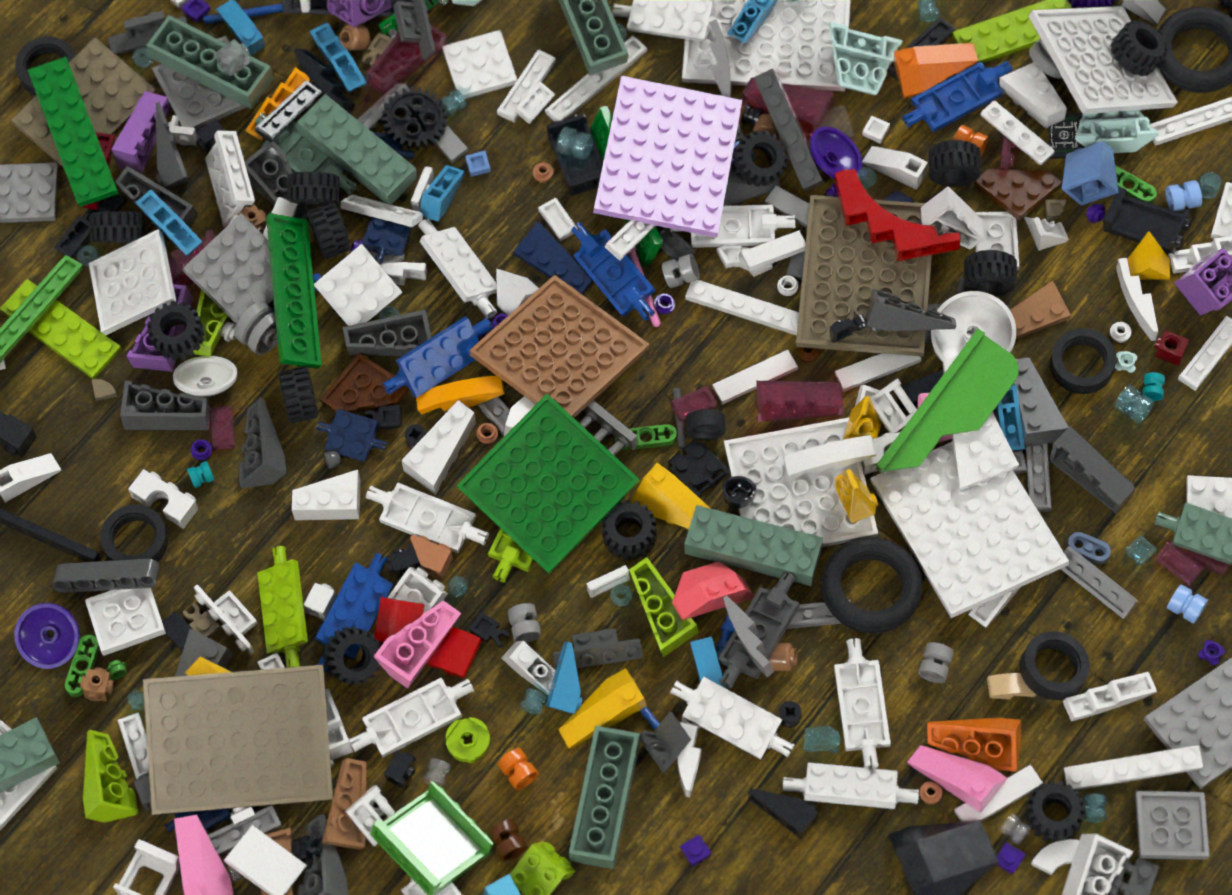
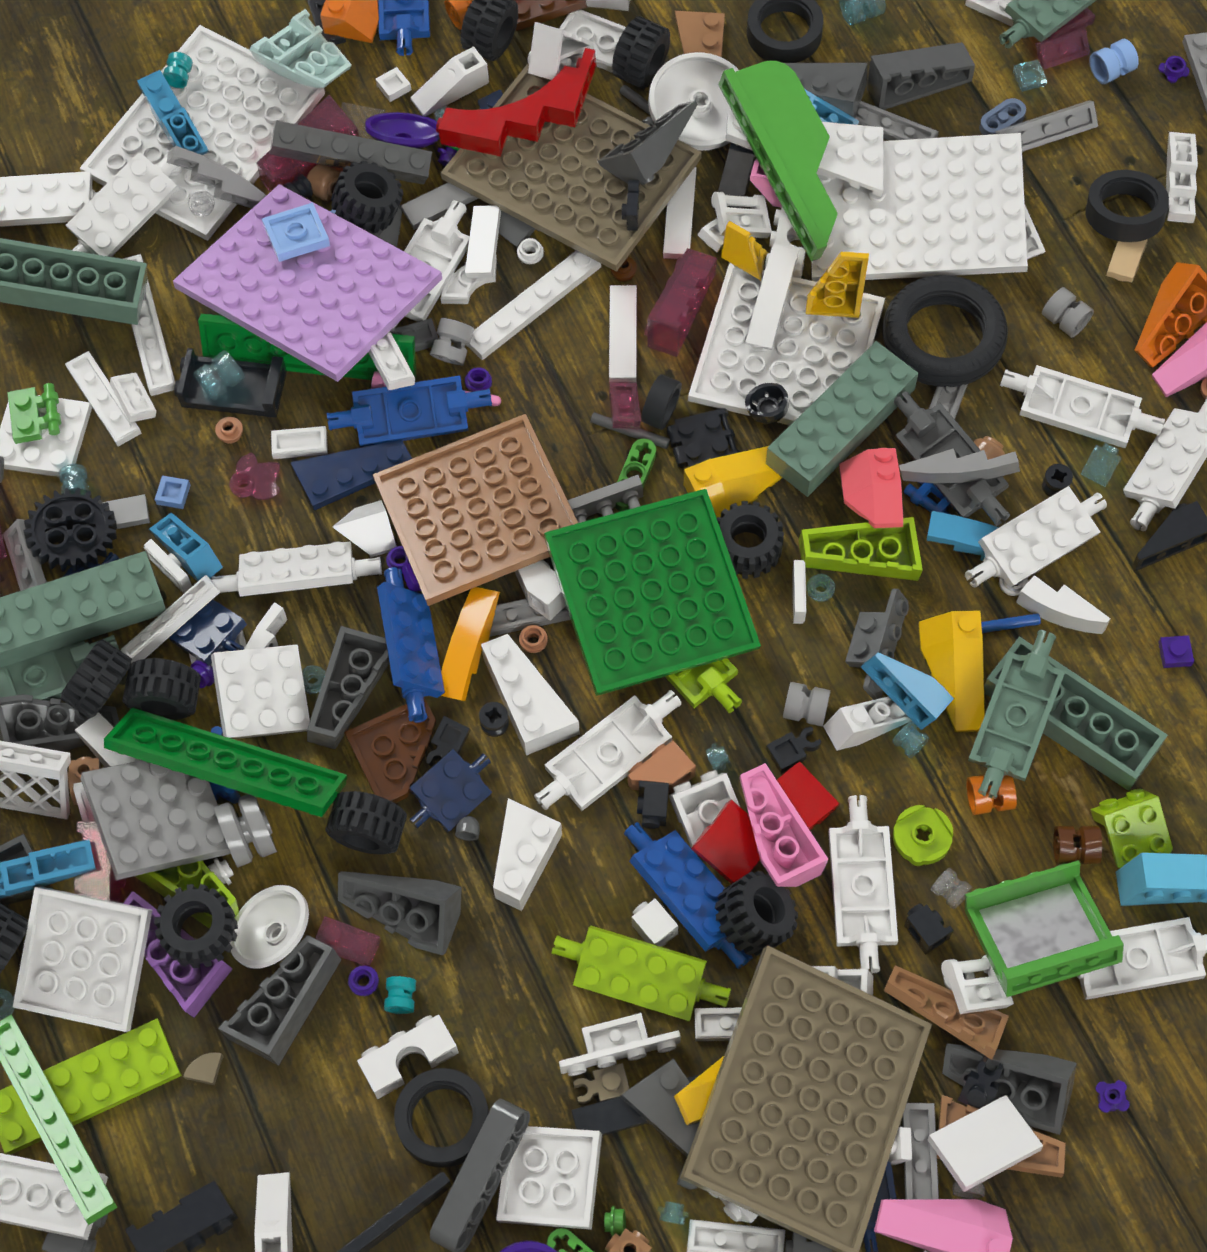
camera: 65 degrees left, 0 degrees up
dark grey hinge [640,712,692,773] -> none
none -> bright green plate [7,383,61,444]
none -> clear pink plate [229,453,280,500]
none -> light blue plate [262,203,330,262]
none -> sand green plate [968,630,1065,799]

